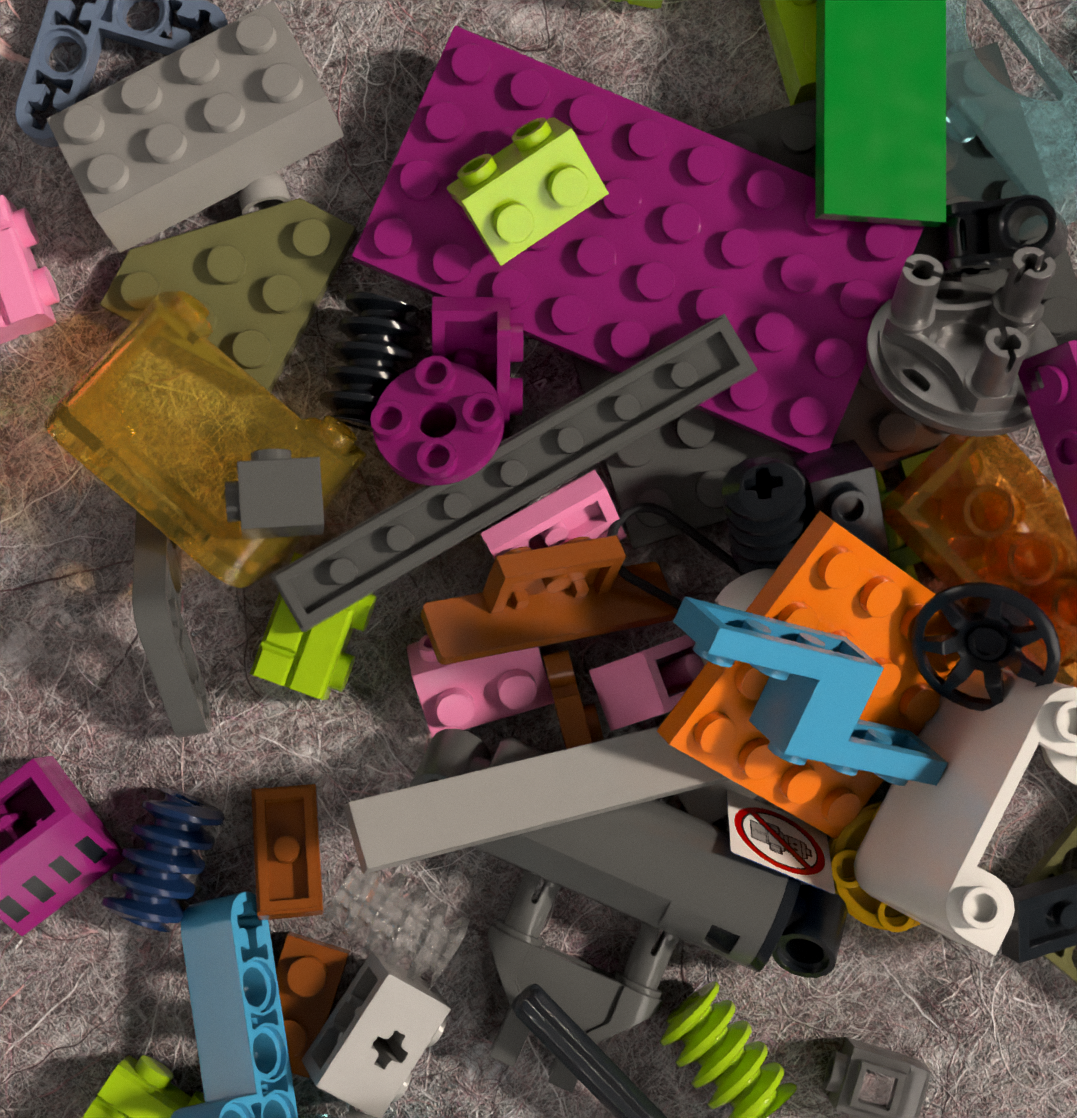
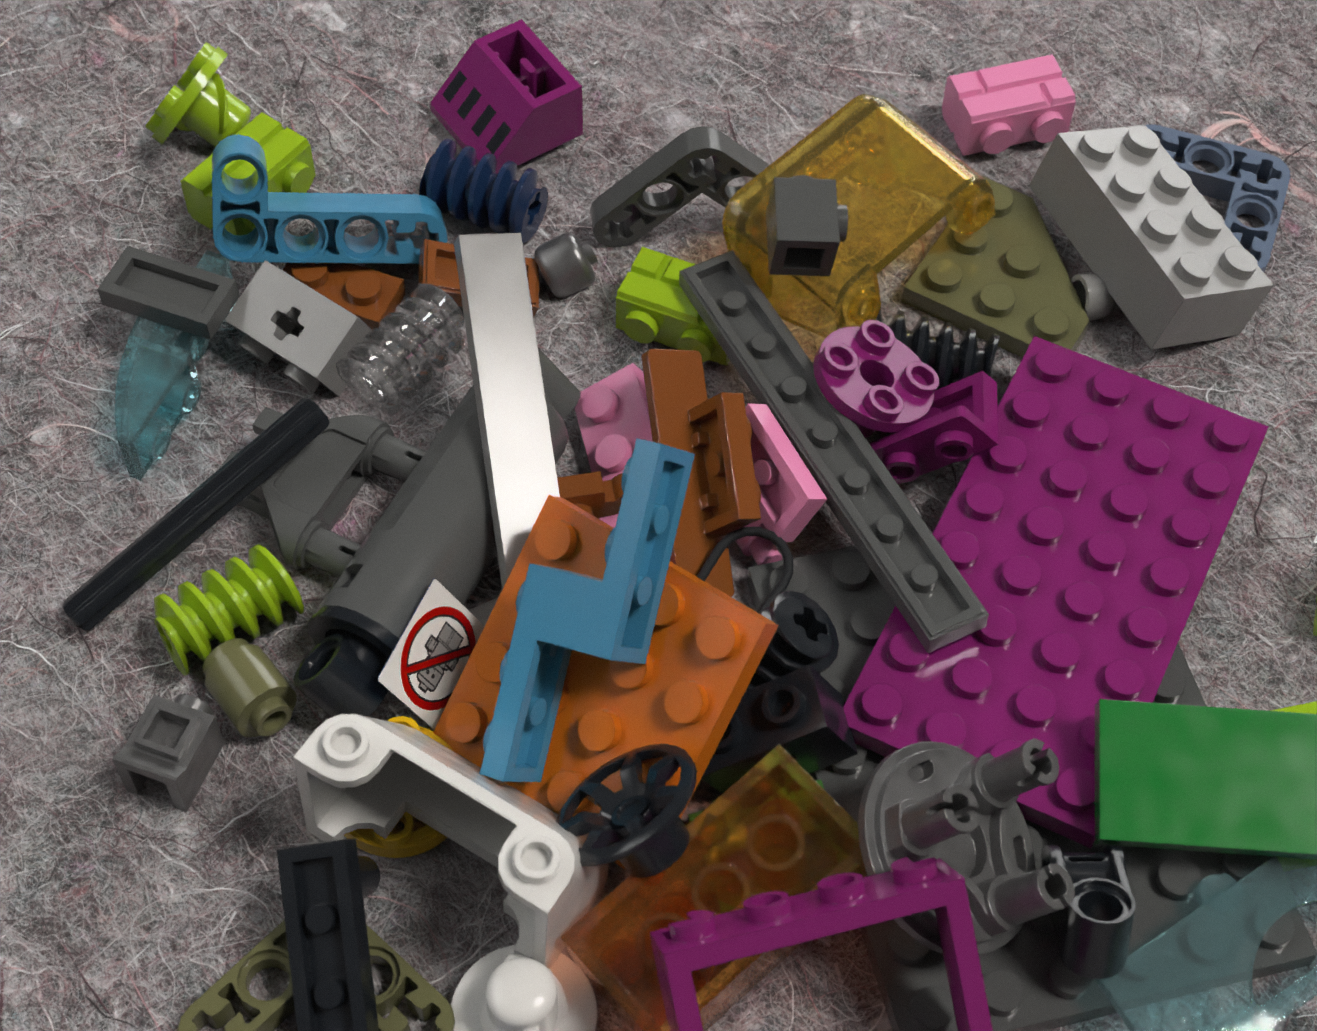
camera: 90 degrees right, 30 degrees down
lime bracket [447,117,609,266] -> none
none -> olive brick [203,638,297,737]
none -> flat silver piece [534,232,598,299]

